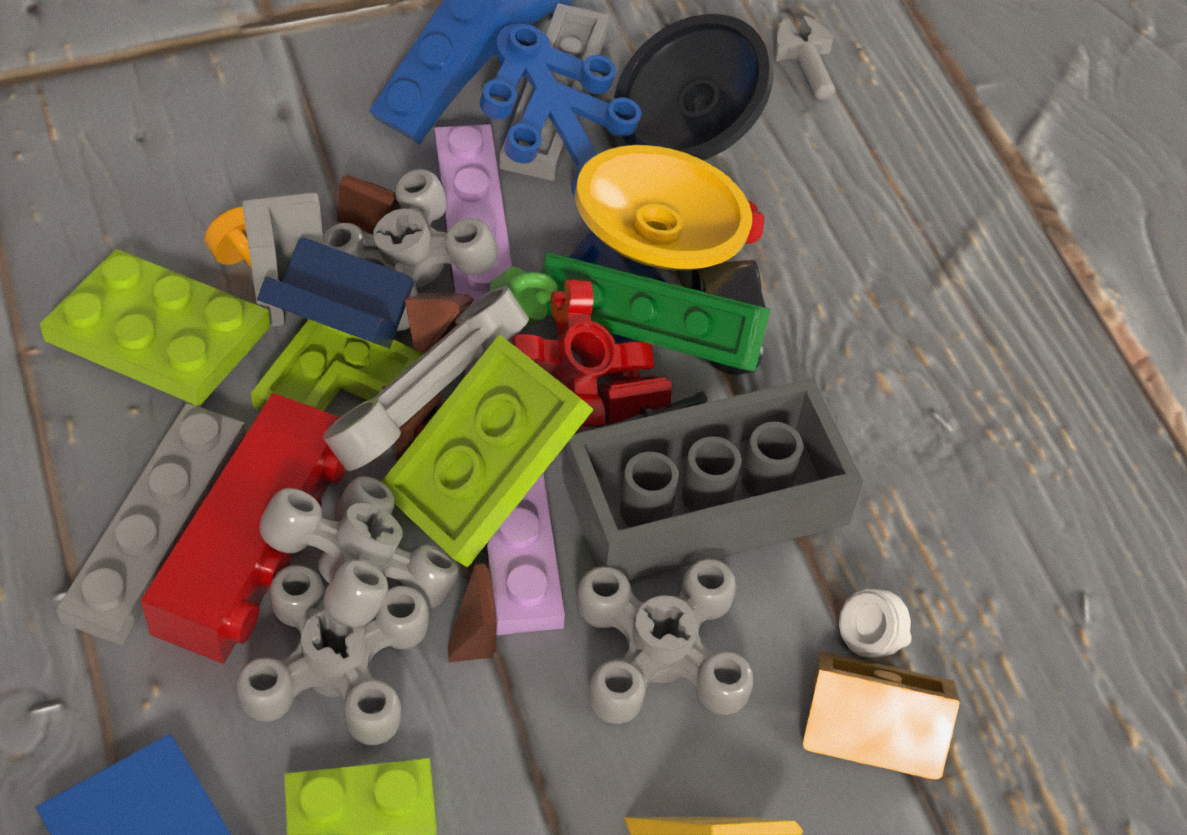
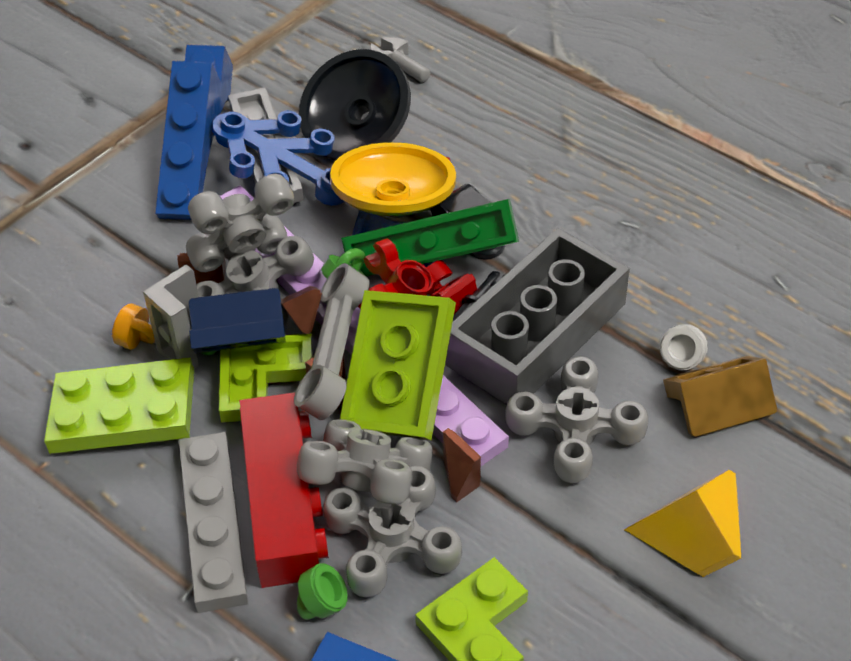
camera: 25 degrees left, 5 degrees down
none -> light grey gear [186,174,294,272]
none -> bright green tile [297,563,348,620]

